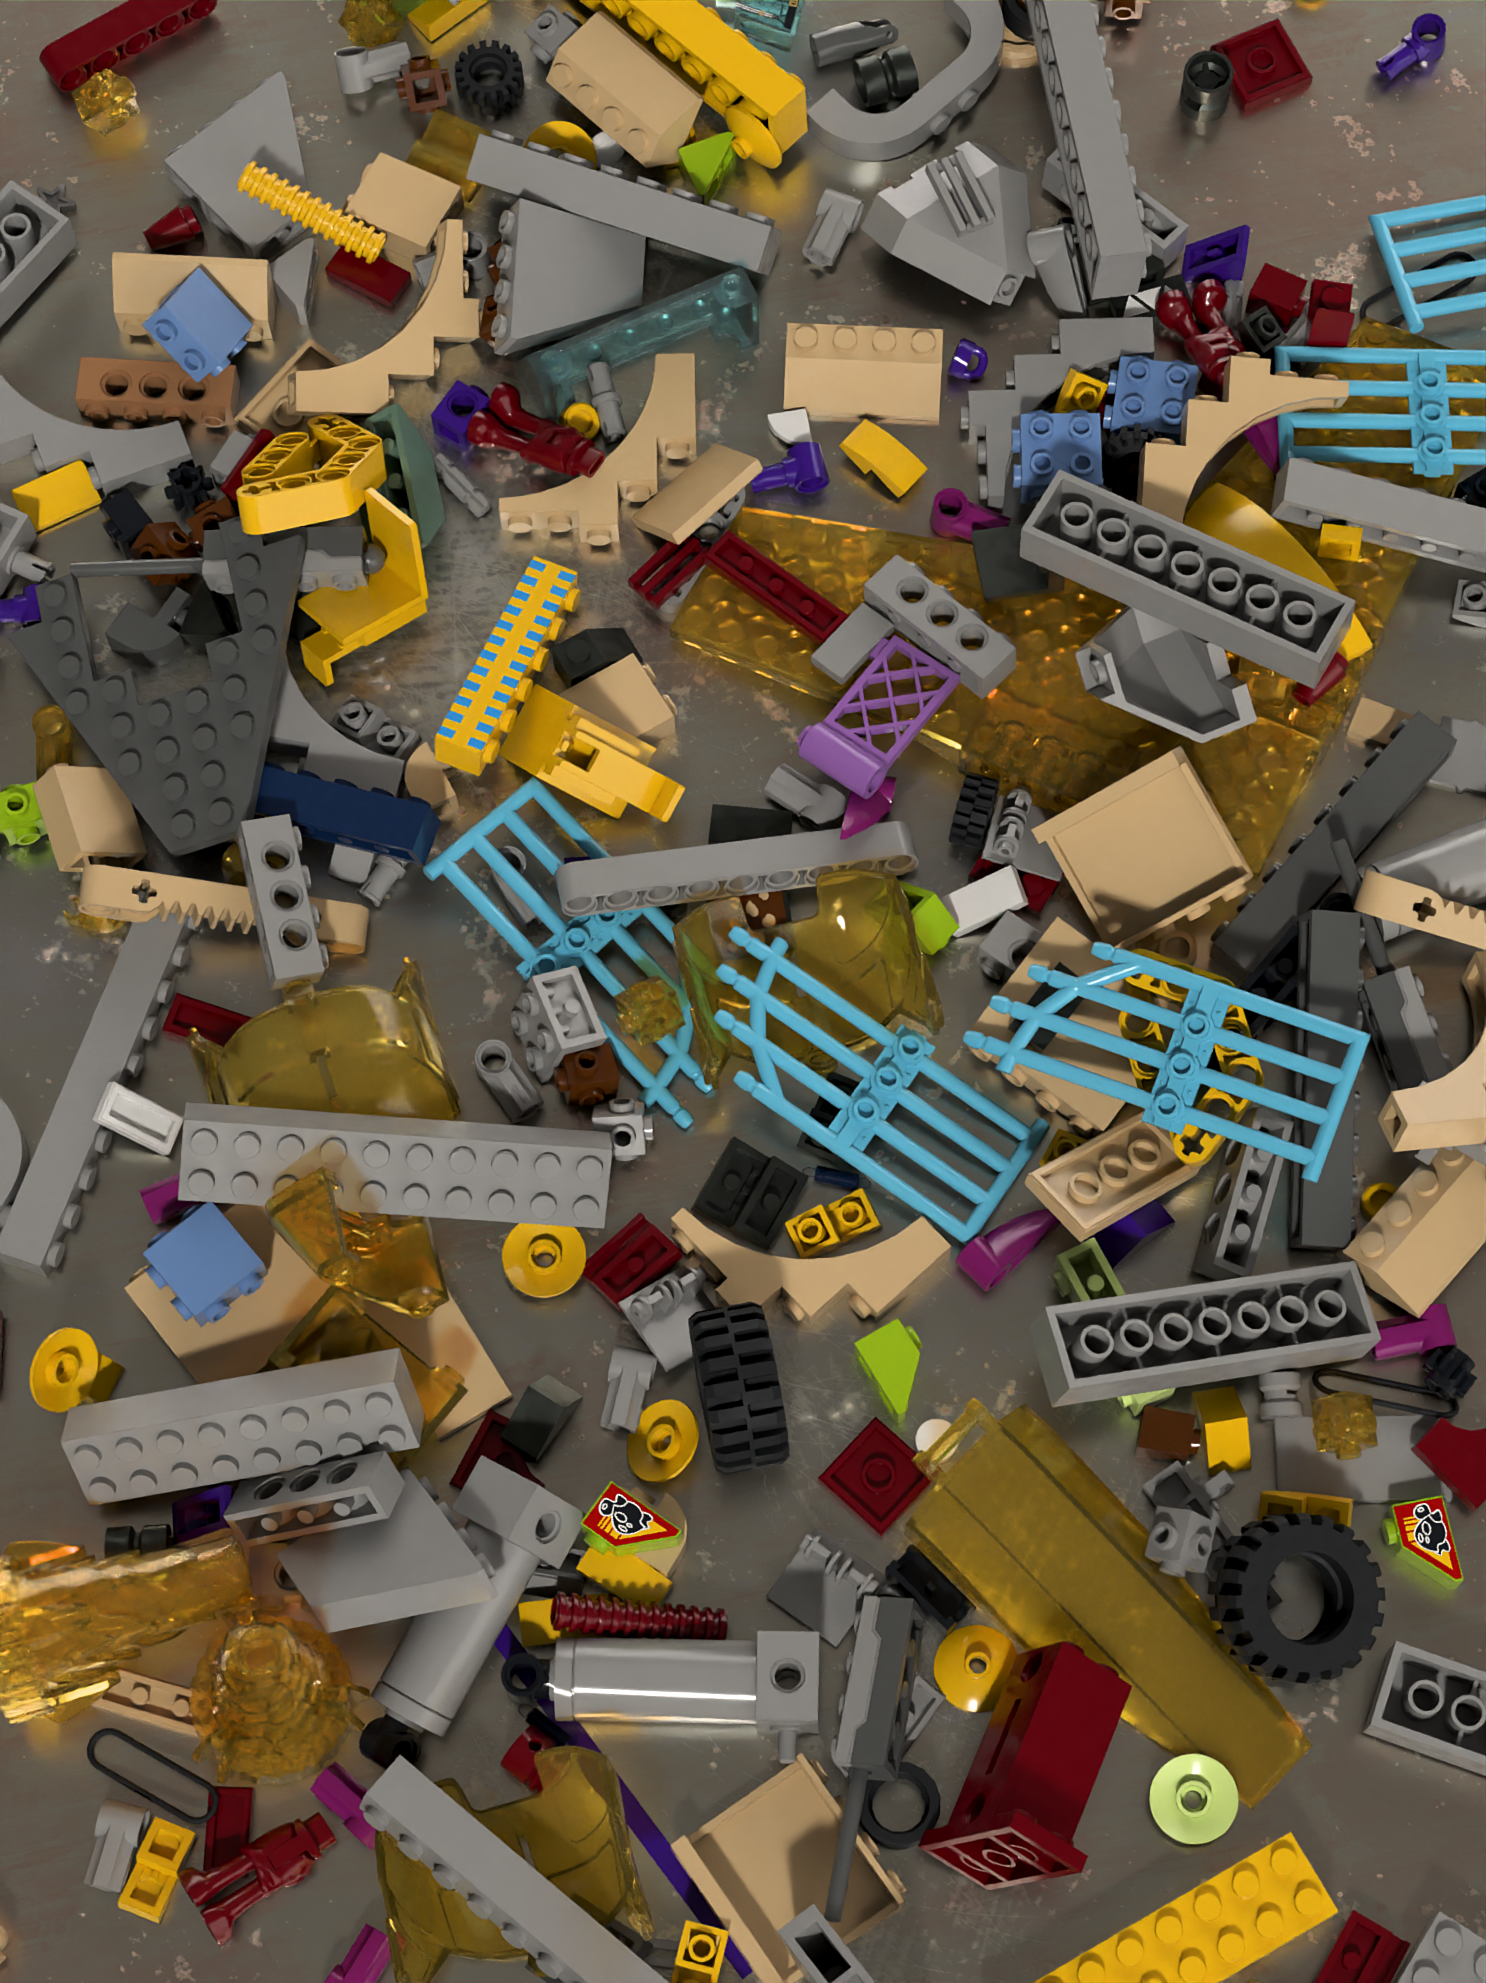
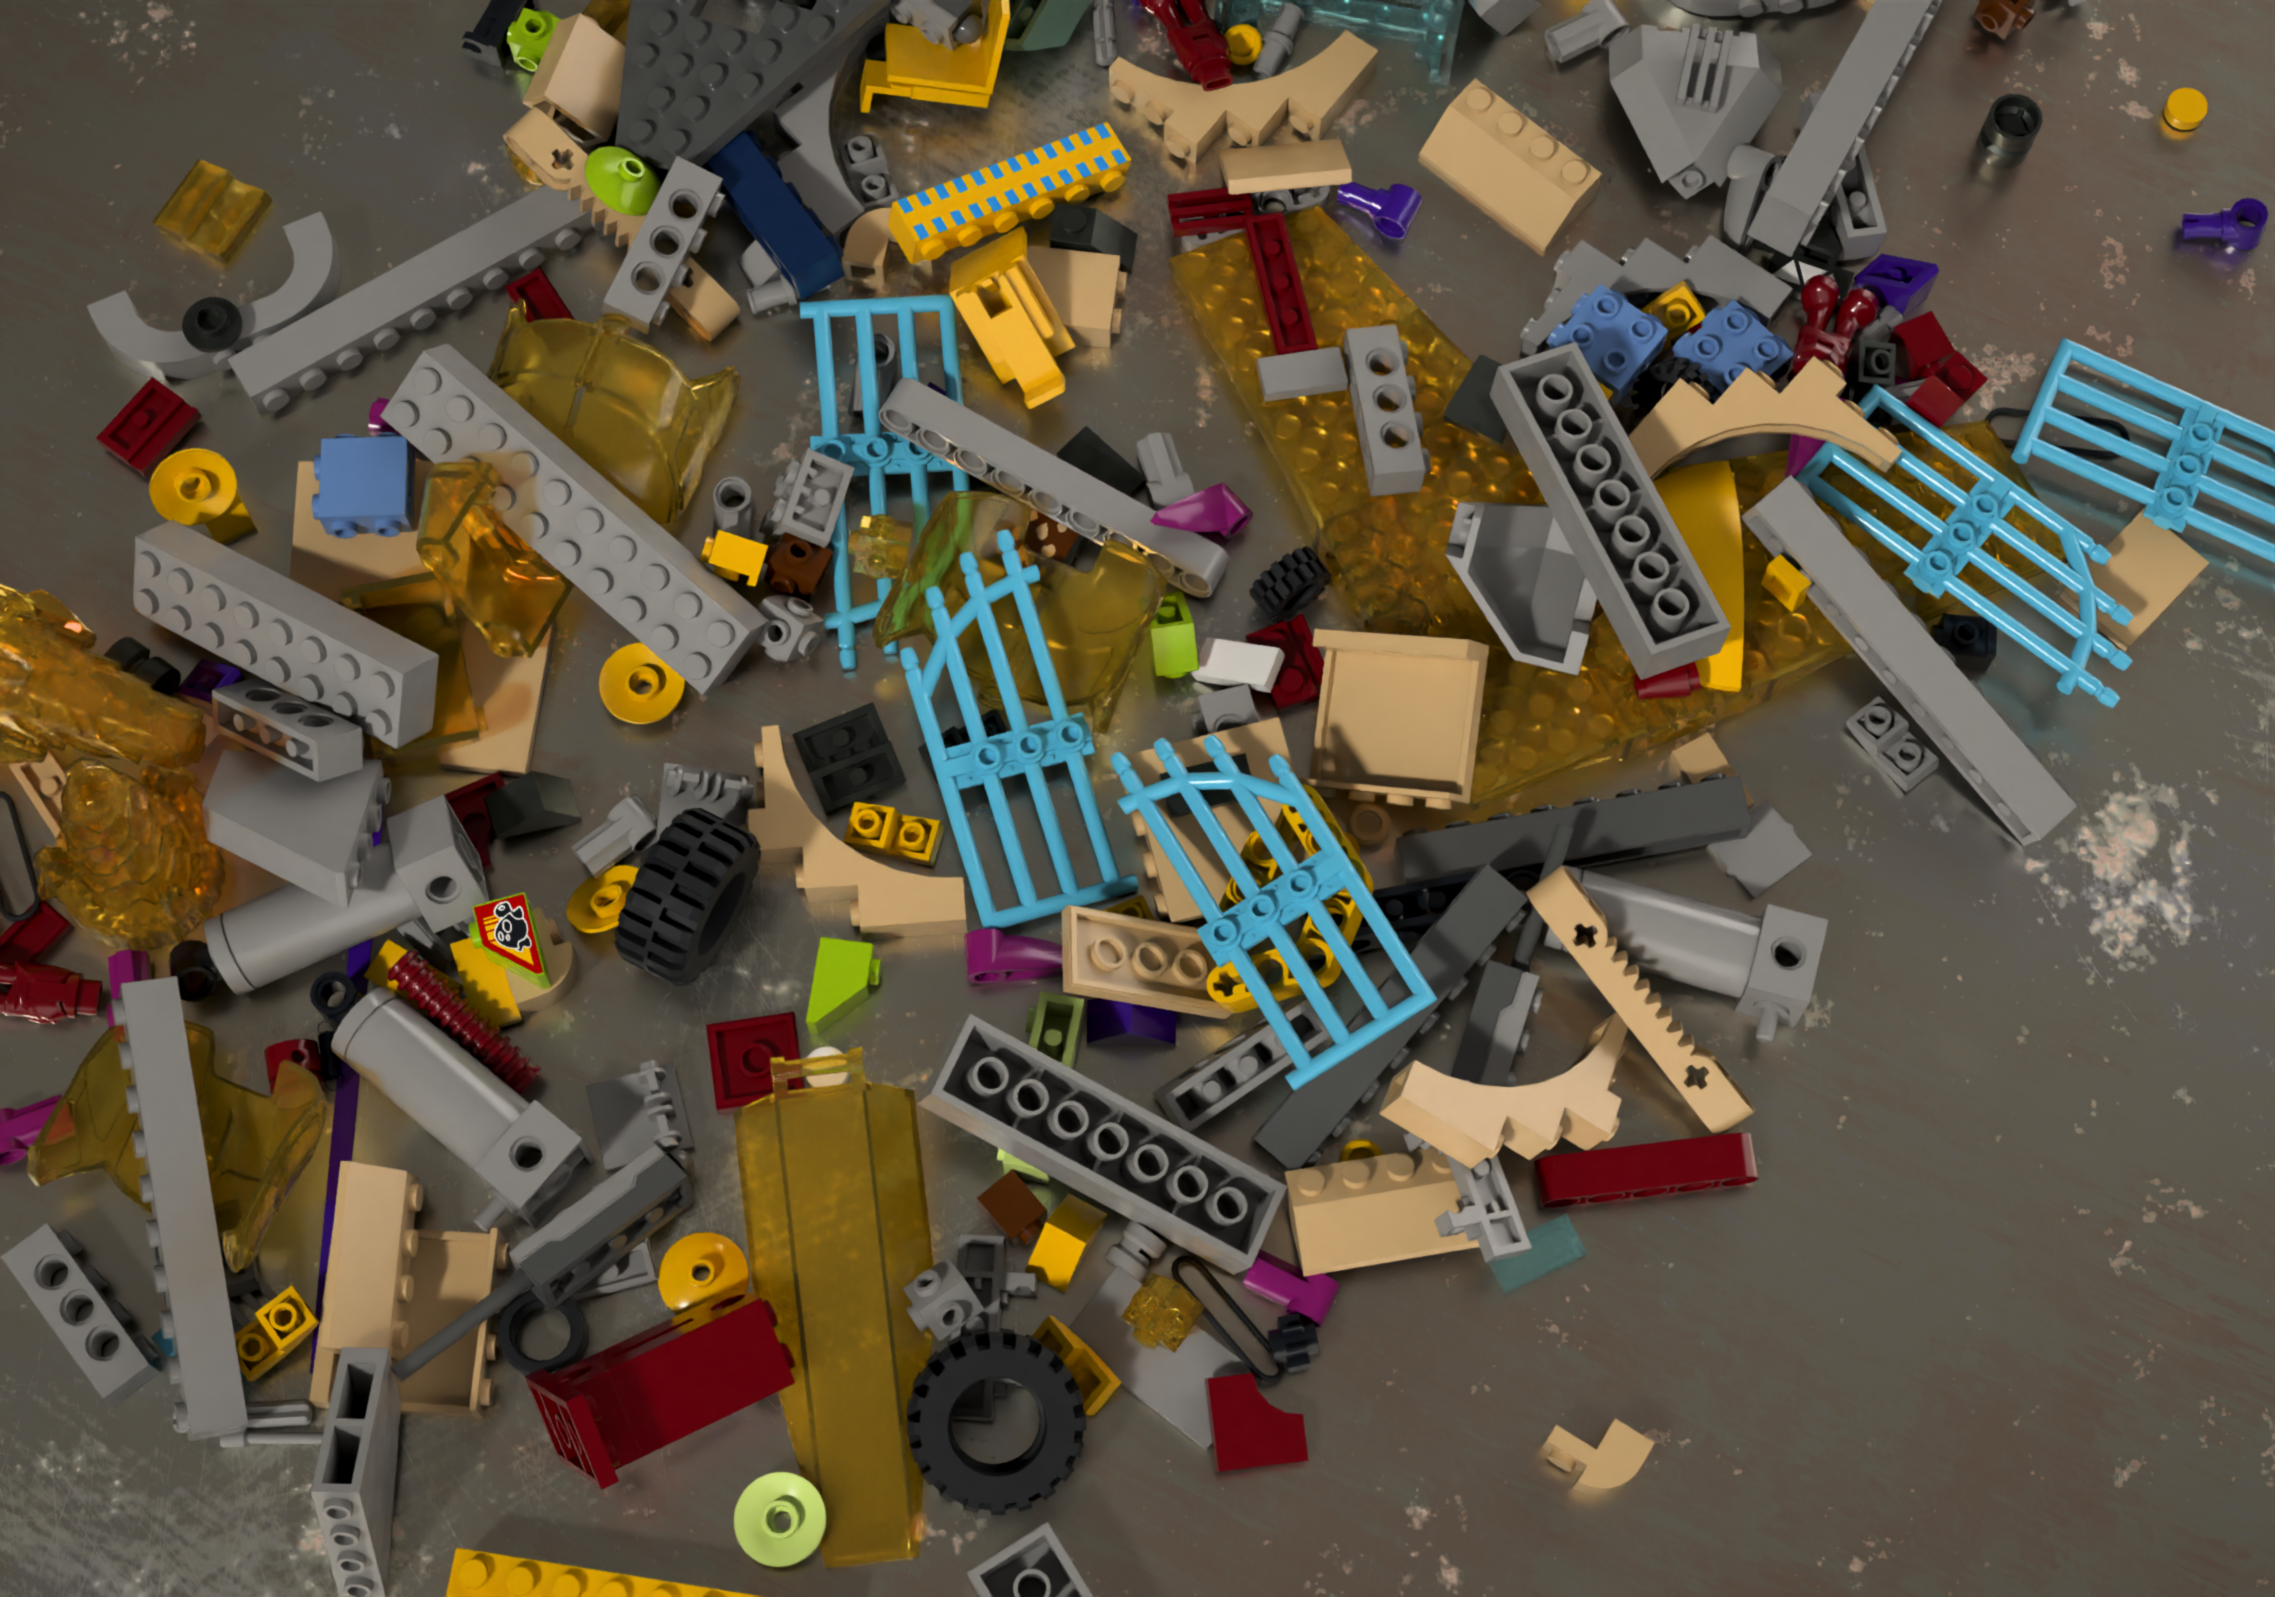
camera: 35 degrees right, 0 degrees up
white tile [92,1081,184,1156] -> none
dark red plate [582,1212,683,1312] -> none
white tile [767,408,812,446] -> none
medium lavender piece [796,635,960,799] -> none
dark blue piece [802,1166,871,1190] -> none
yellow slope [838,419,928,498] -> none
black hinge [885,1544,977,1638] -> none
magenta piece [930,488,1011,542] -> none
dark purple tile [947,338,988,381] -> none
light grey hinge [981,785,1063,882] -> none
dark red tile [1210,18,1313,112] -> none
slope [1382,1495,1464,1590] -> none
none -> tan slope [320,1161,423,1360]
none -> lime dish [584,146,662,216]
none -> yellow brick [699,530,768,587]

